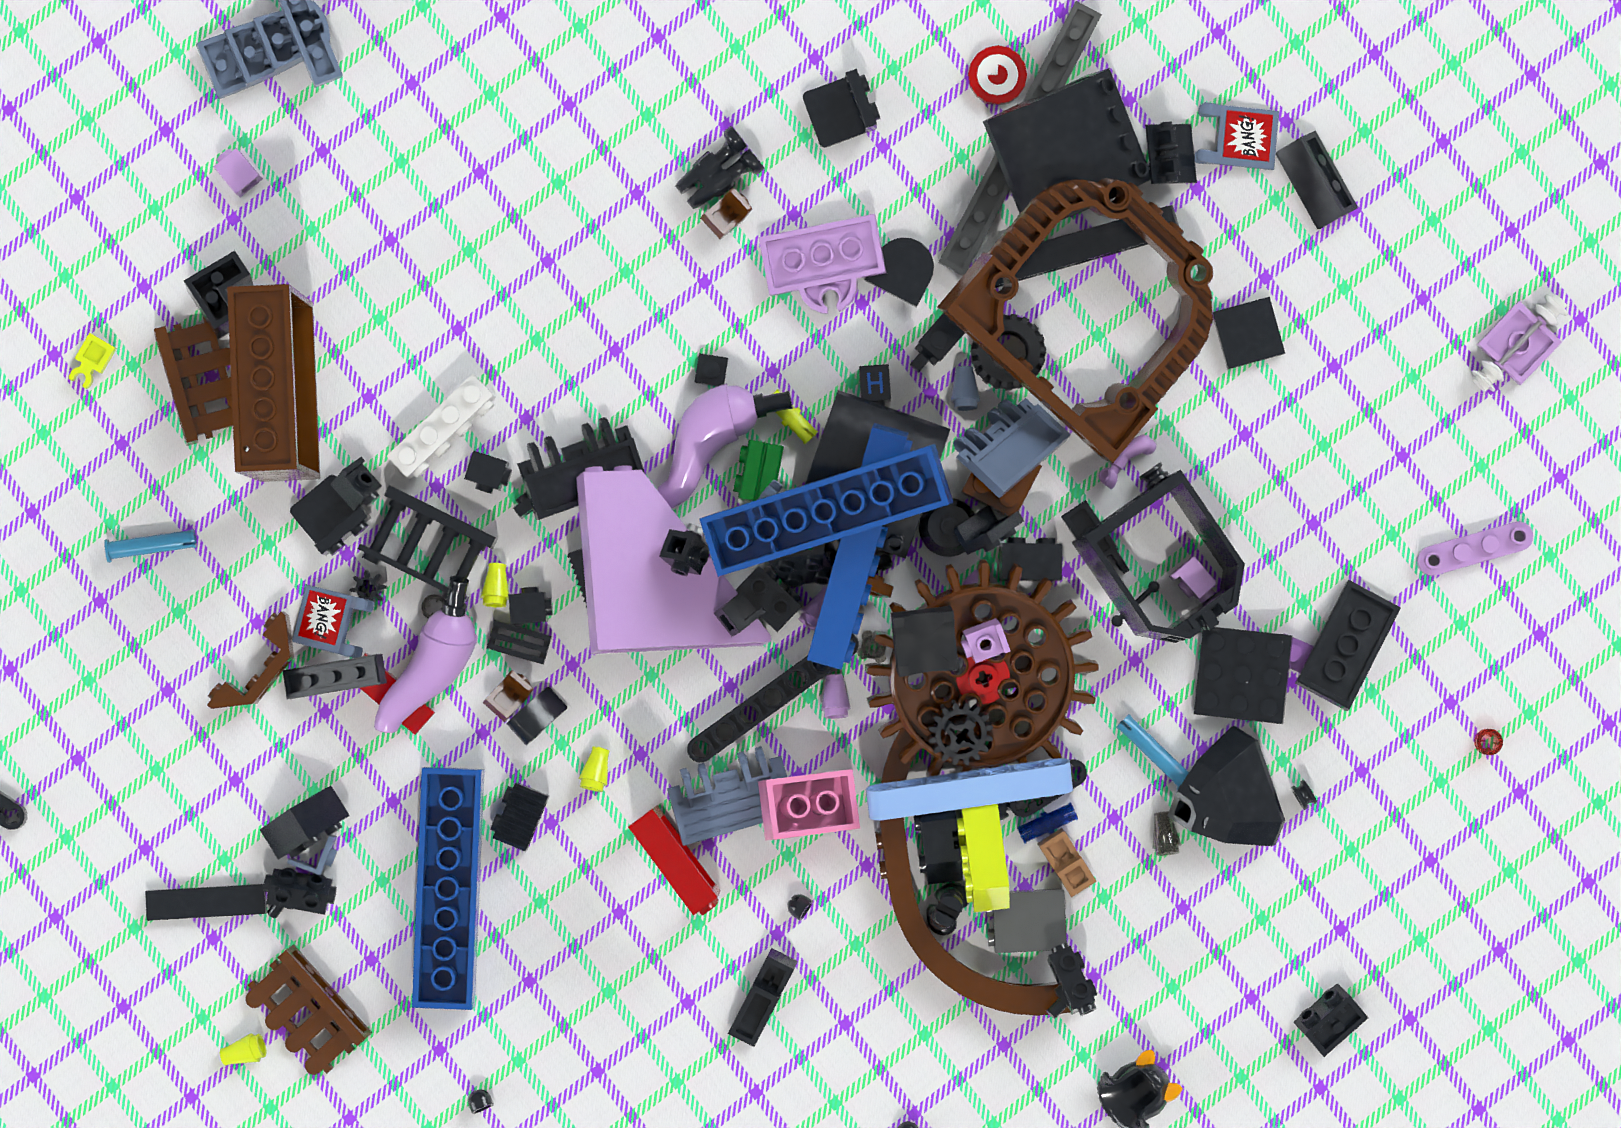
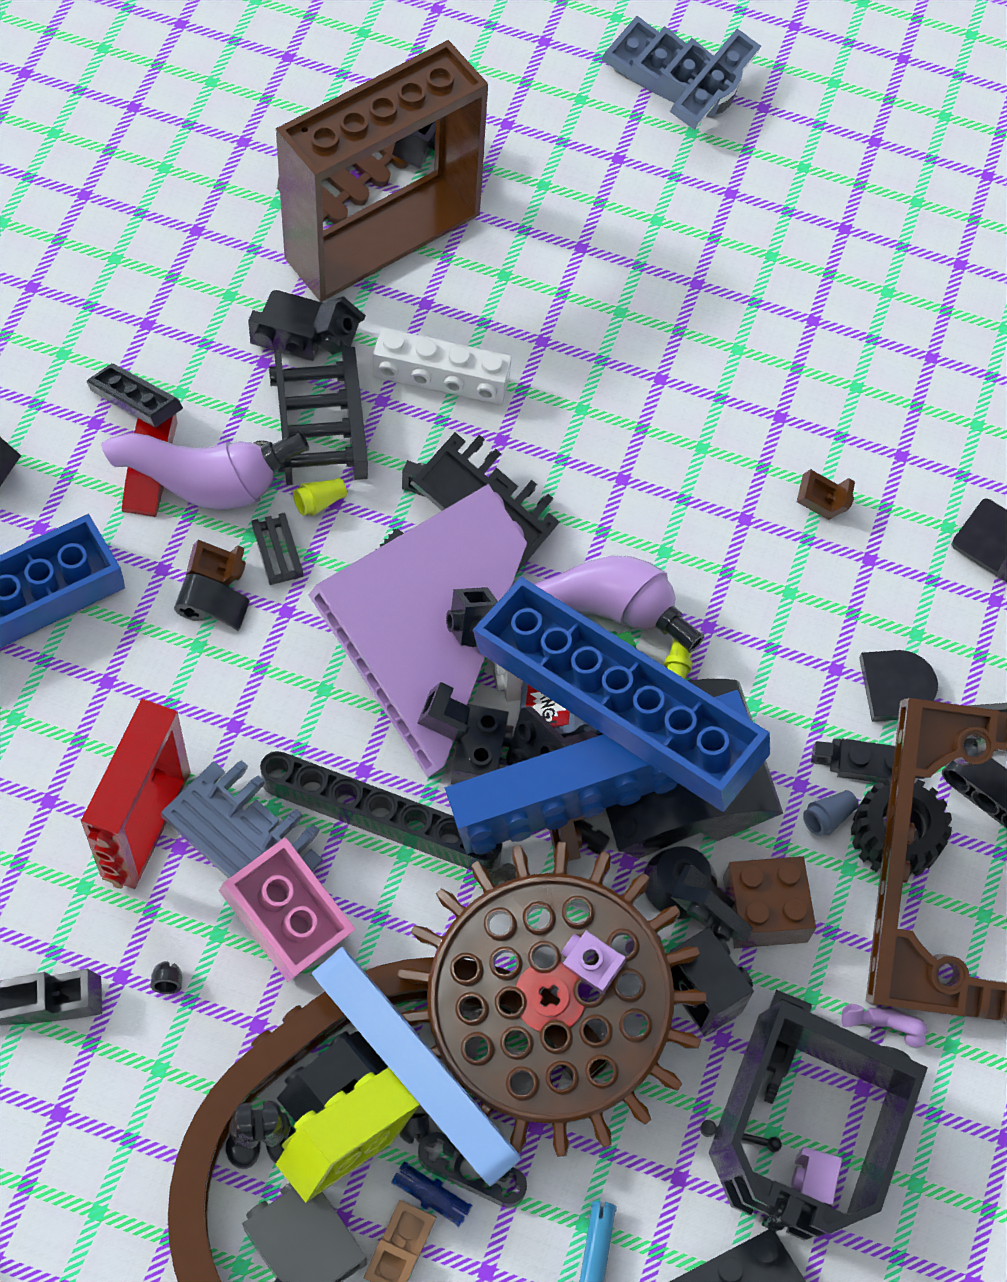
camera: 50 degrees right, 25 degrees down
neon yellow plate [69,333,117,389] -> none
dark azure pin [104,529,197,563] -> none
reddish brown slope [207,611,294,709] -> none
lavender brick [213,148,263,198] -> none
flag [292,584,375,658] -> none
black gear [349,570,388,601] -> none
black brick [464,451,512,494] -> none
black brick [490,782,550,852] -> none
black brick [508,587,553,625] -> none
neon yellow cone [578,746,610,792] -> none
black piece [675,126,765,209] -> none
black plate [694,353,728,387] -> none
lavender plate [759,214,886,314] -> none
lavender cone [821,674,851,719] -> none
black brick [859,364,891,406] -> none
black brick [891,606,959,677] -> none
black gear [927,699,993,765] -> none
sand blue hinge [953,398,1071,498] -> none

